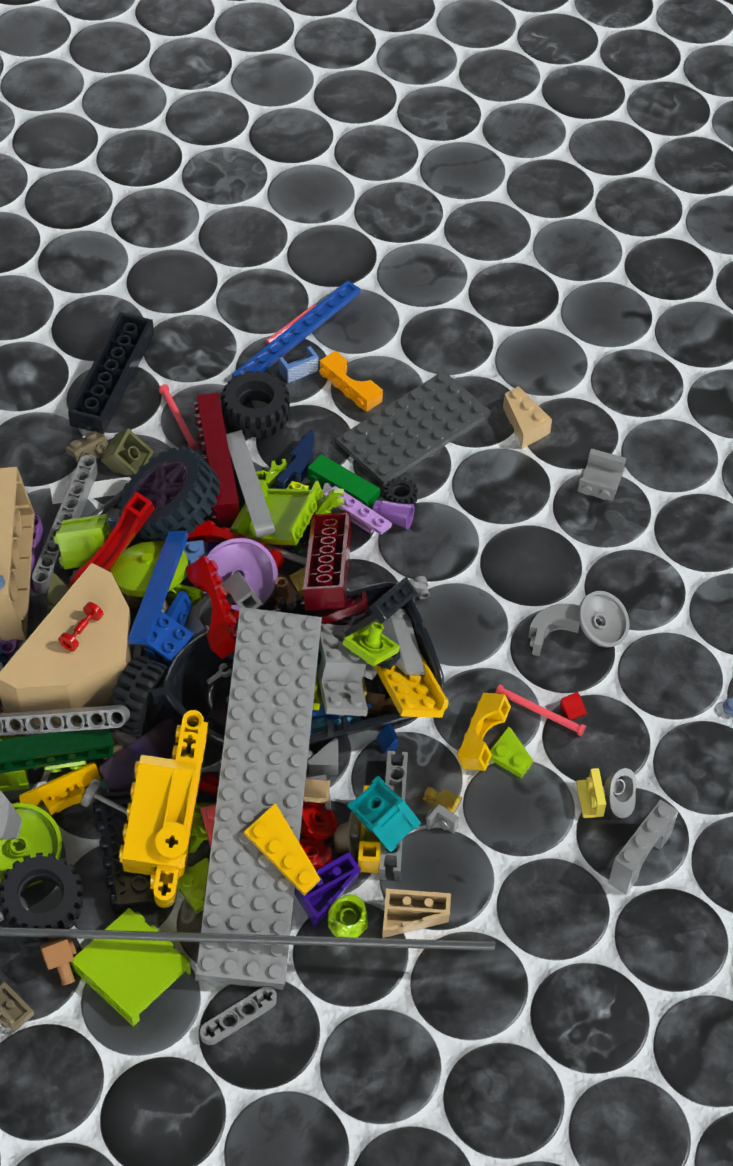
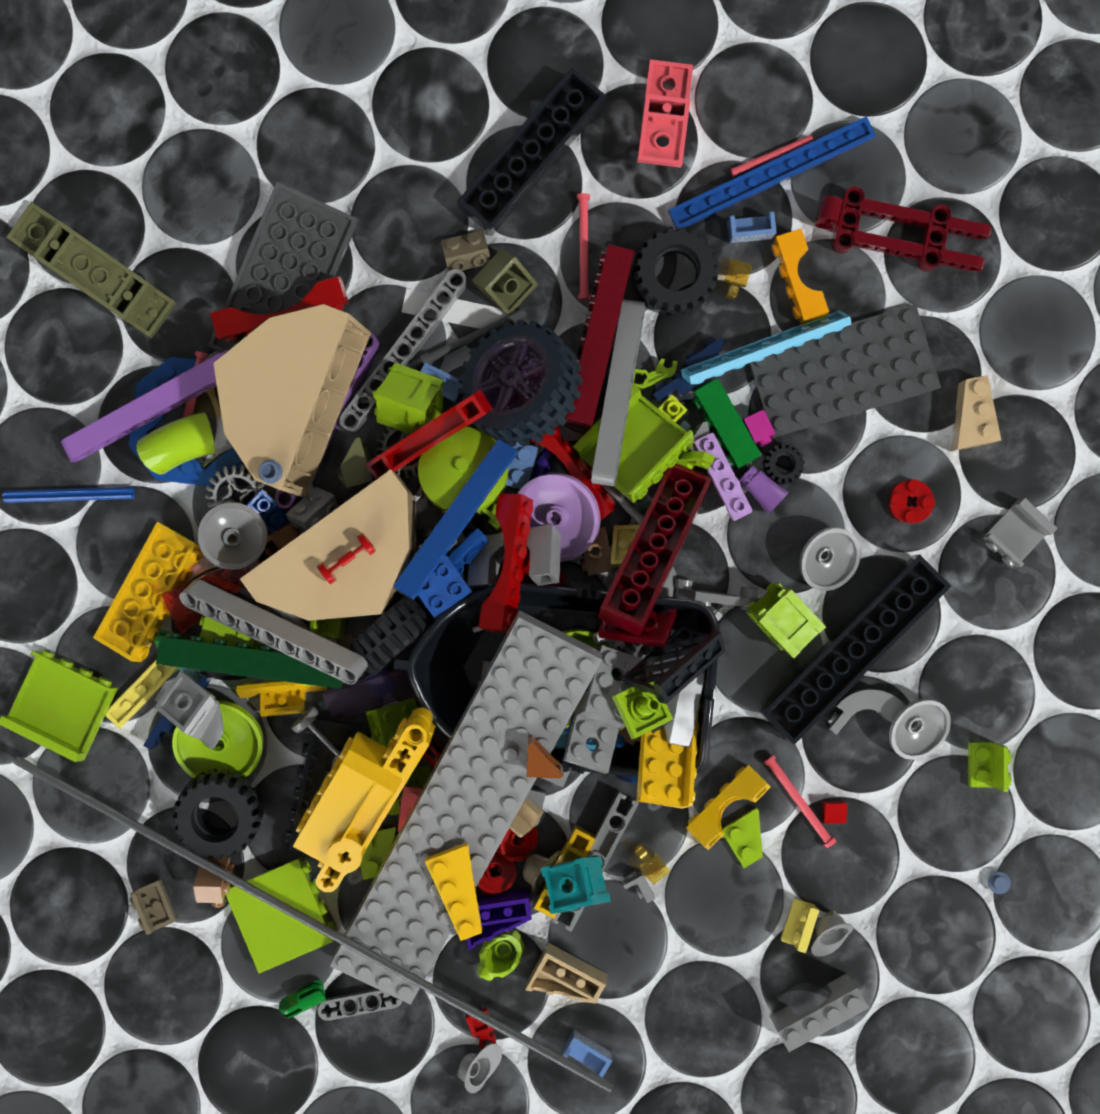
camera: 30 degrees right, 35 degrees up
none -> green arm [279,980,326,1018]
none -> light grey piece [456,1043,502,1093]
none -> red plate [465,1007,496,1049]
none -> dark orange slope [527,734,564,779]
none -> medium blue panel [562,1029,613,1078]
none -> coral bracket [637,59,693,168]
none -> medium azure plate [681,310,851,385]
none -> clear yellow plate [725,259,752,300]
none -> dark pink brick [743,410,775,447]
none -> lime container [745,582,826,658]
none -> black brick [759,554,951,745]
none -> light grey dish [799,527,861,591]
none -> dark red beam [815,186,992,272]
none -> red plate [889,479,935,524]
none -> lime bracket [968,742,1012,792]

